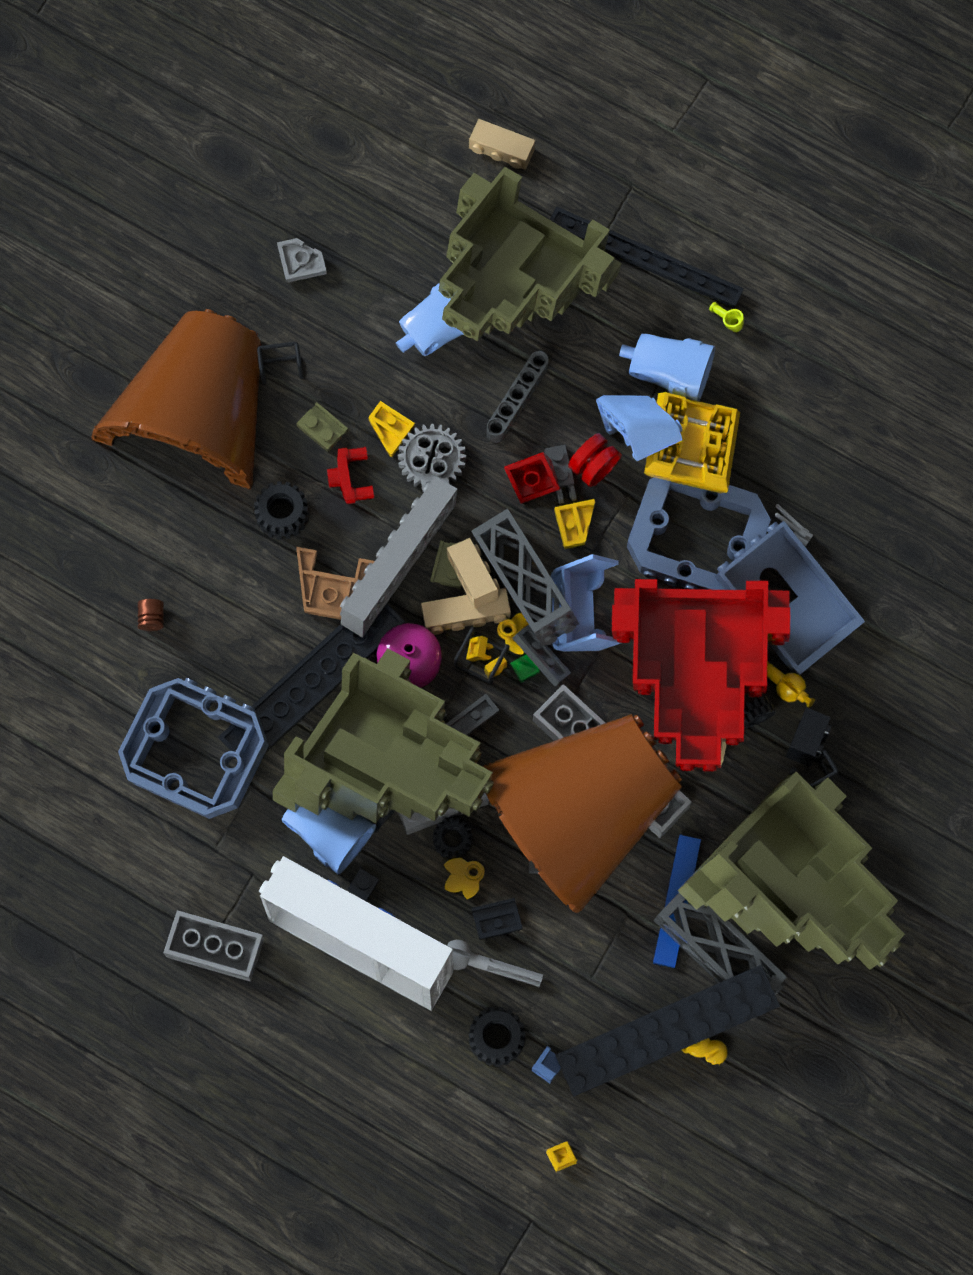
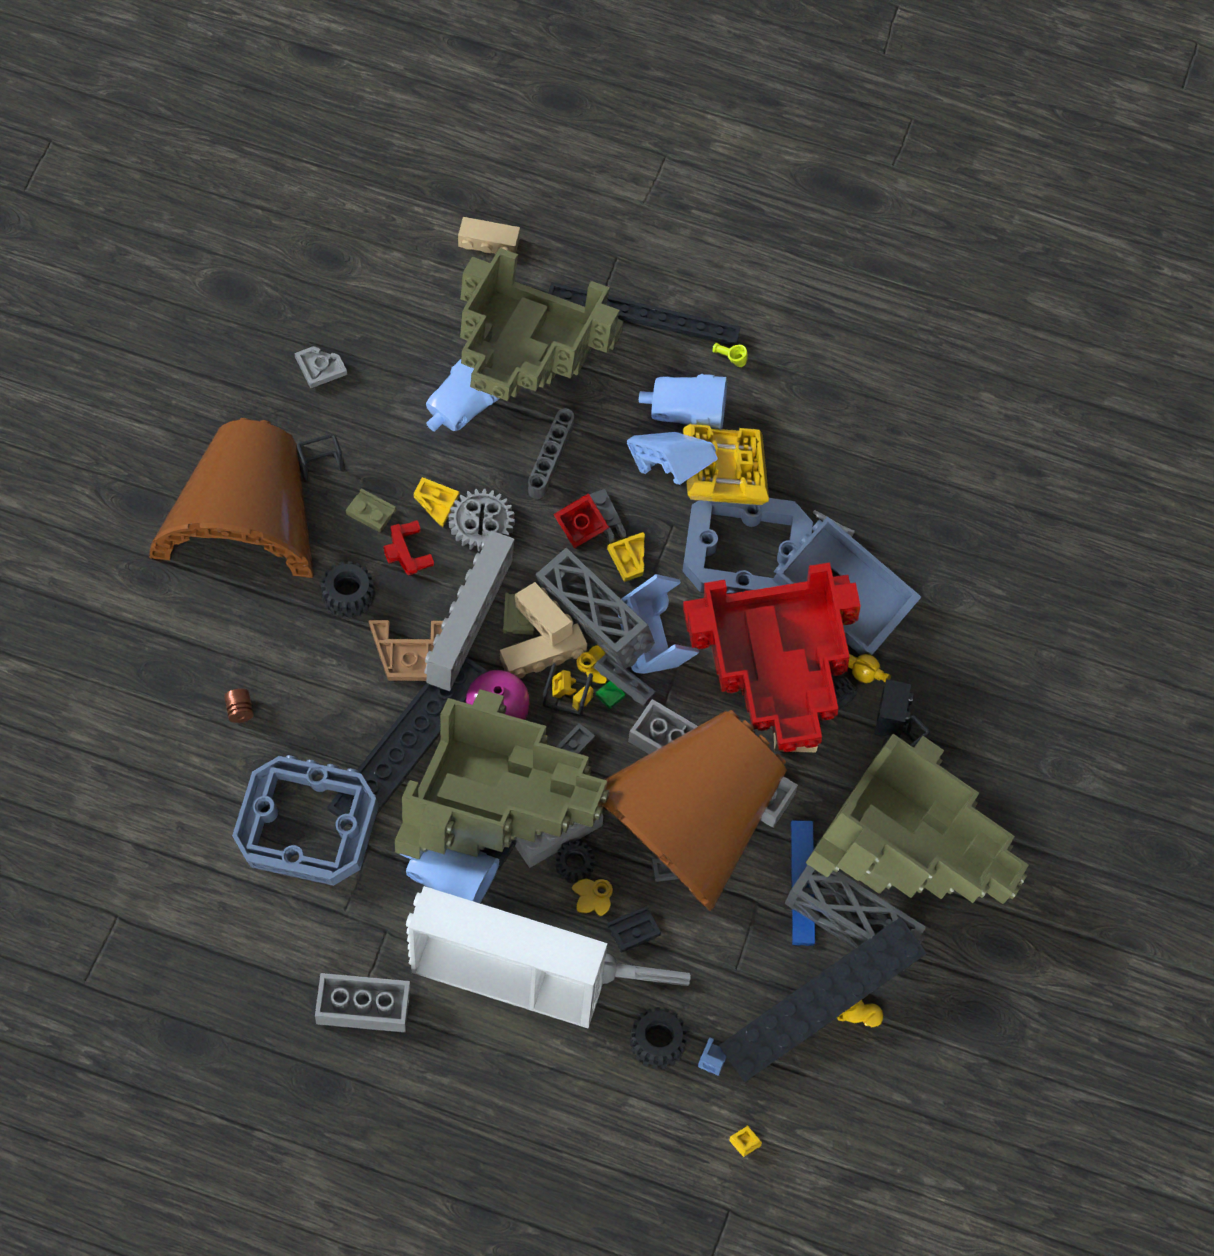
camera: 15 degrees left, 10 degrees down
red wheel [568,433,622,487] -> none

